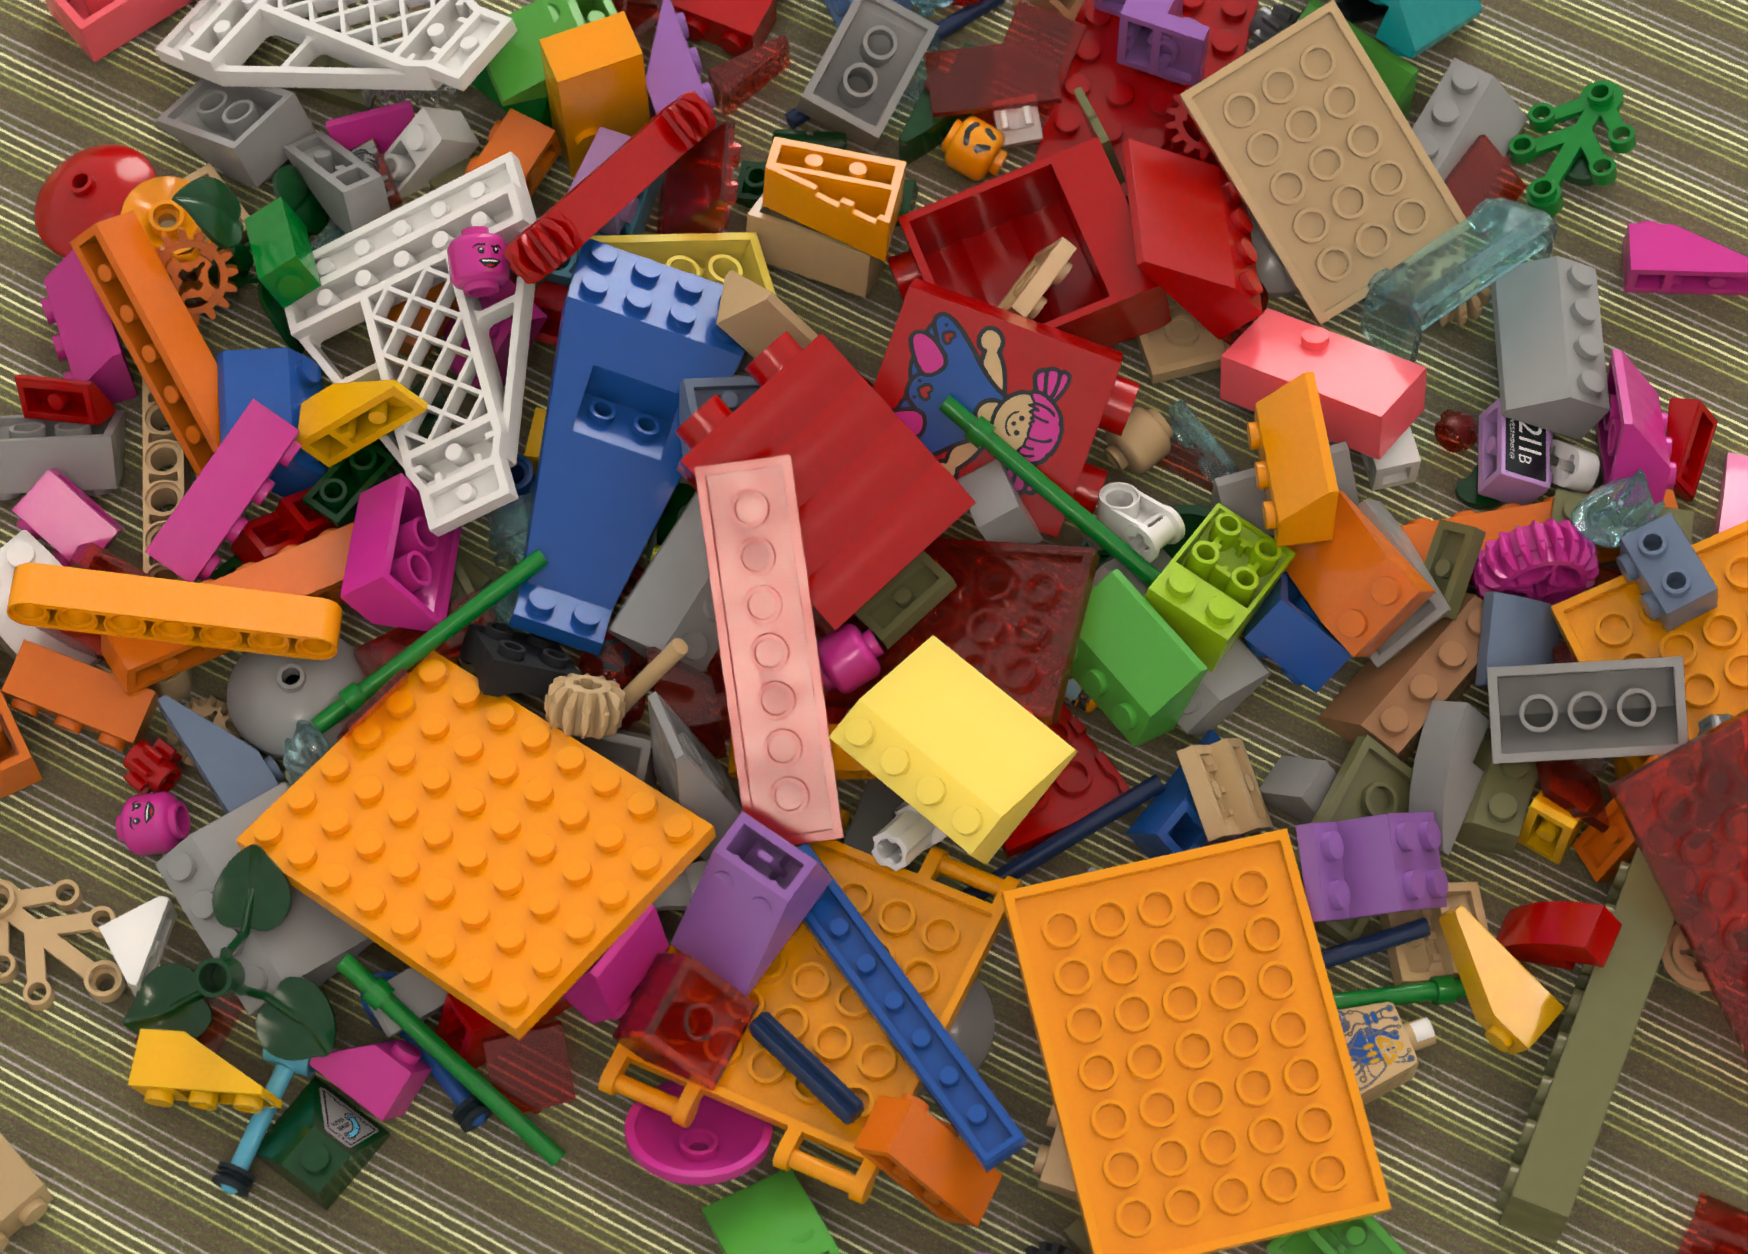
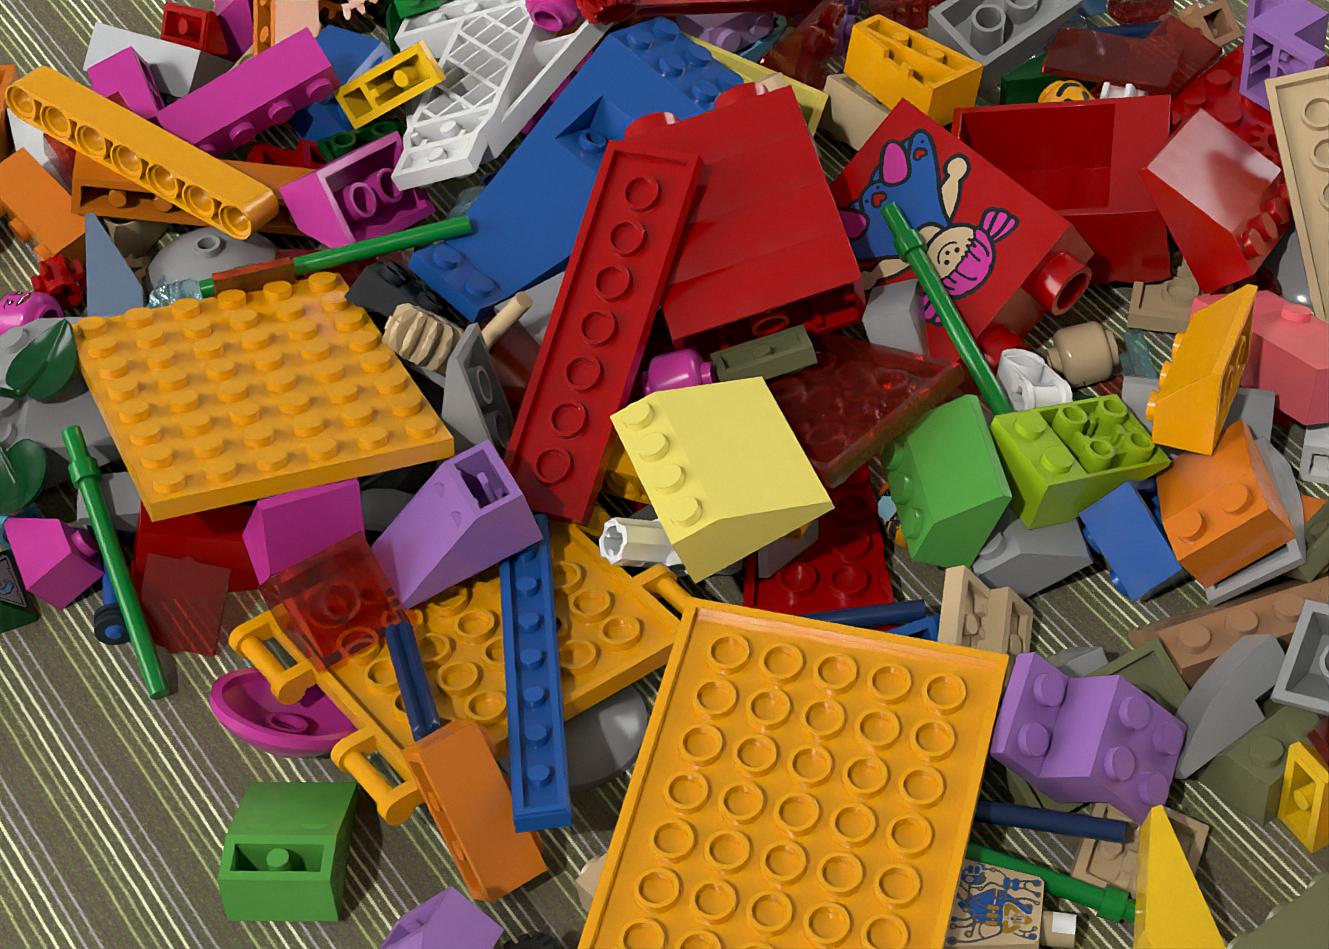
camera: 30 degrees right, 20 degrees down
tan plate [997,237,1077,320] -> none
olive piece [1073,87,1126,184] -> none
red slope [1496,901,1622,970] -> none

